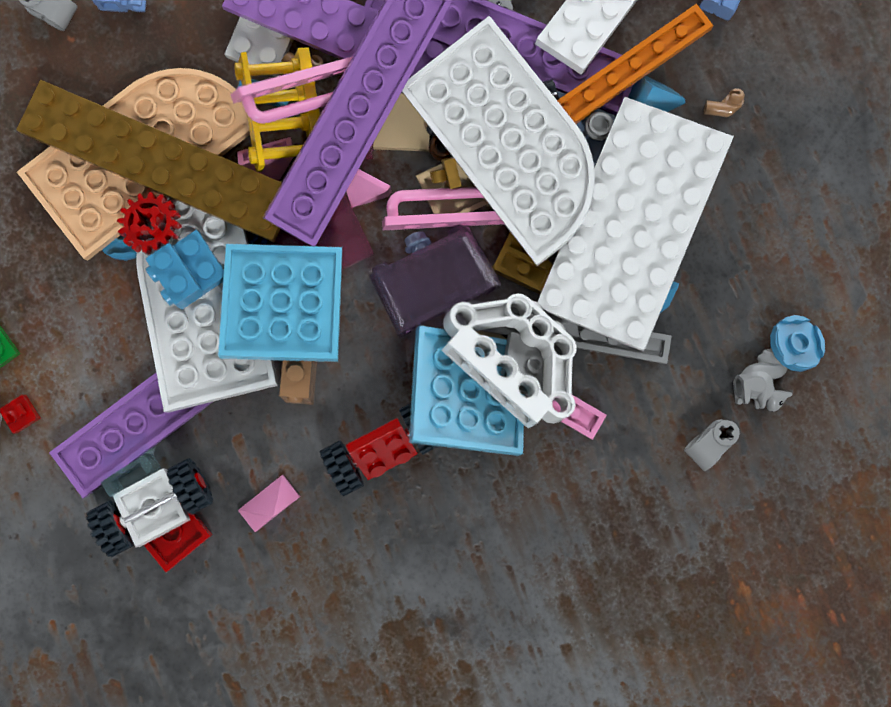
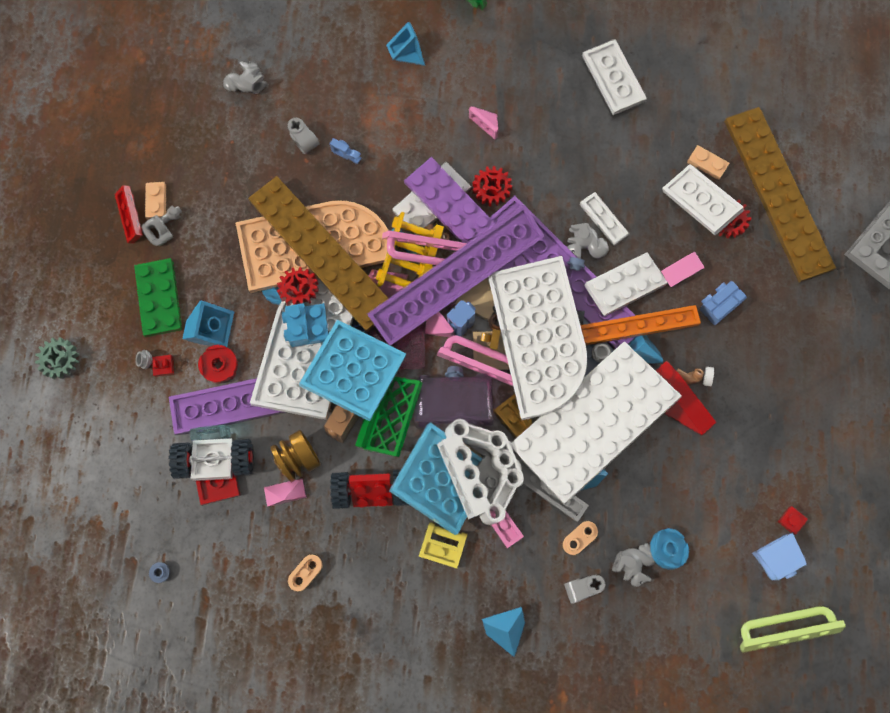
camera: 30 degrees right, 10 degrees down
none -> sand blue plate [149,562,170,583]
none -> dark azure slope [182,300,234,347]
none -> red plate [198,345,238,384]
none -> pearl gold wheel [271,430,321,482]
none -> light nougat plate [288,555,323,591]
none -> green fence [355,377,423,458]
none -> light yellow plate [419,522,468,569]
none -> medium blue brick [447,300,476,337]
none -> dark azure slope [482,607,525,657]
none -> light nougat plate [562,521,598,555]
none -> sand blue plate [567,257,585,271]
none -> red wedge [655,361,716,435]
none -> white tile [703,366,714,386]

